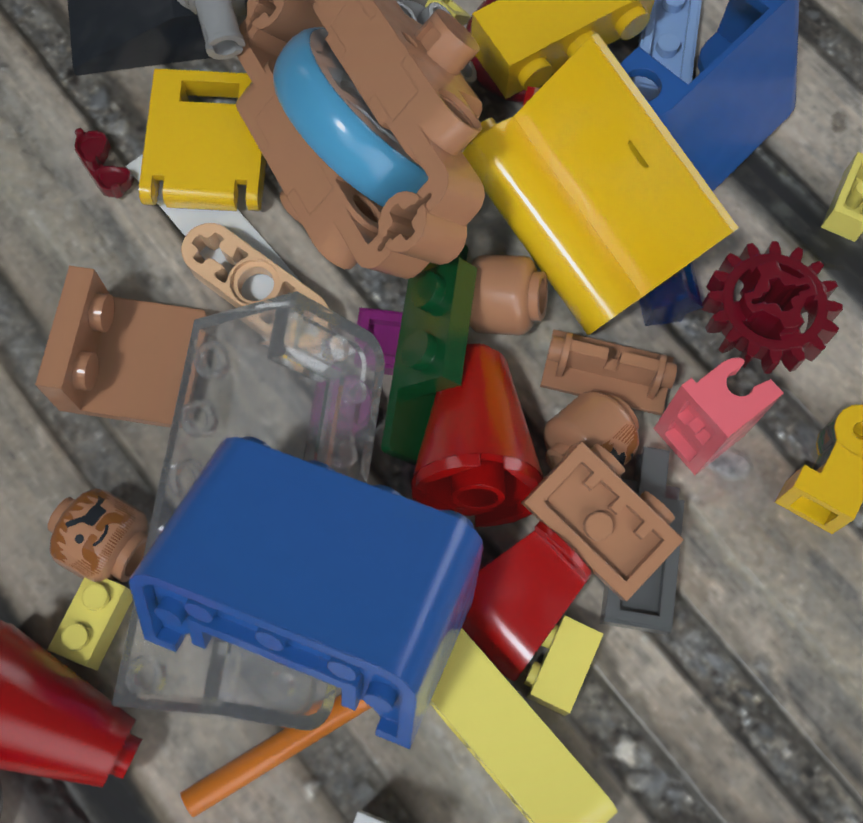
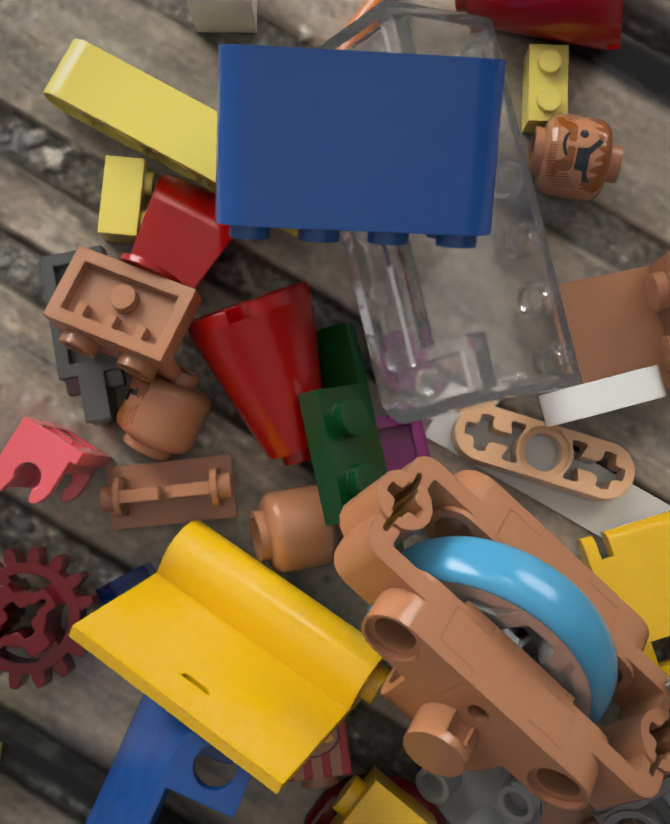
camera: 165 degrees right, 15 degrees up
none -> white beam [538,365,667,427]

